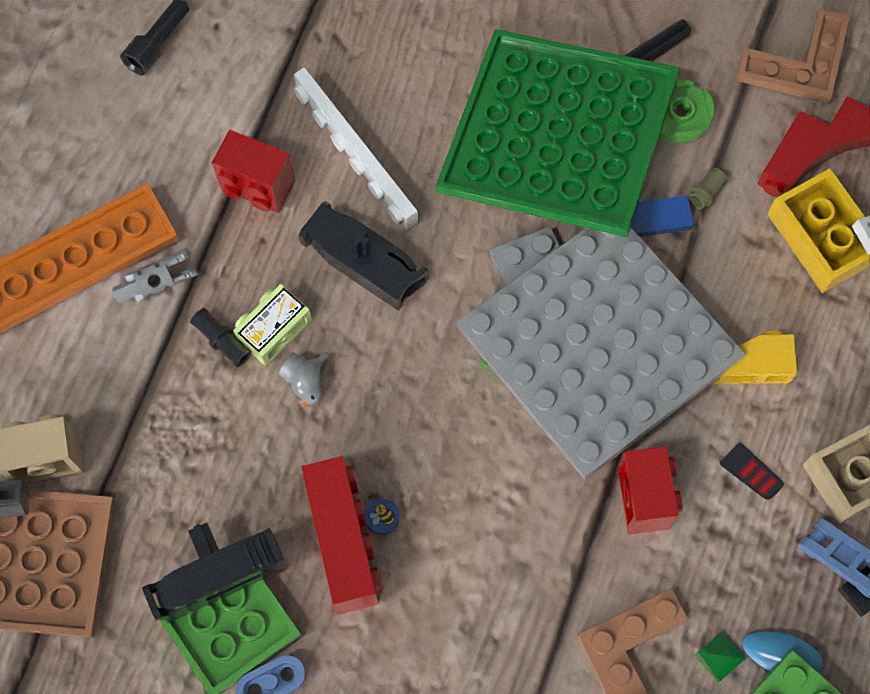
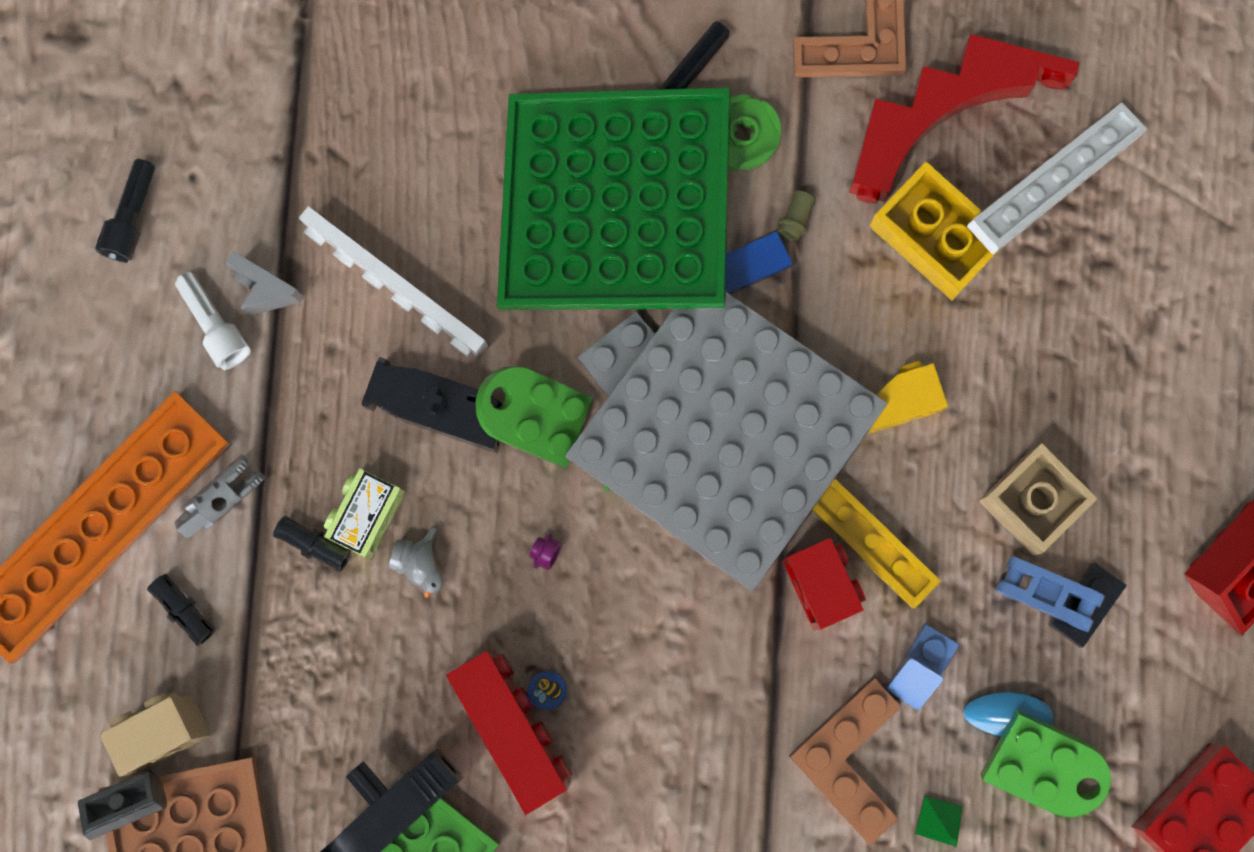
camera: 10 degrees left, 10 degrees up
red brick [212,129,295,213] -> none
green slope [695,632,745,683] -> none
black sticker [720,442,784,500] -> none
none -> black pin [147,573,216,646]
none -> white piece [175,272,251,370]
none -> light grey slope [225,251,304,315]
none -> bright green plate [476,366,593,468]
none -> magenta plate [529,534,562,570]
none -> yellow plate [812,479,941,609]
none -> medium blue slope [885,624,959,711]

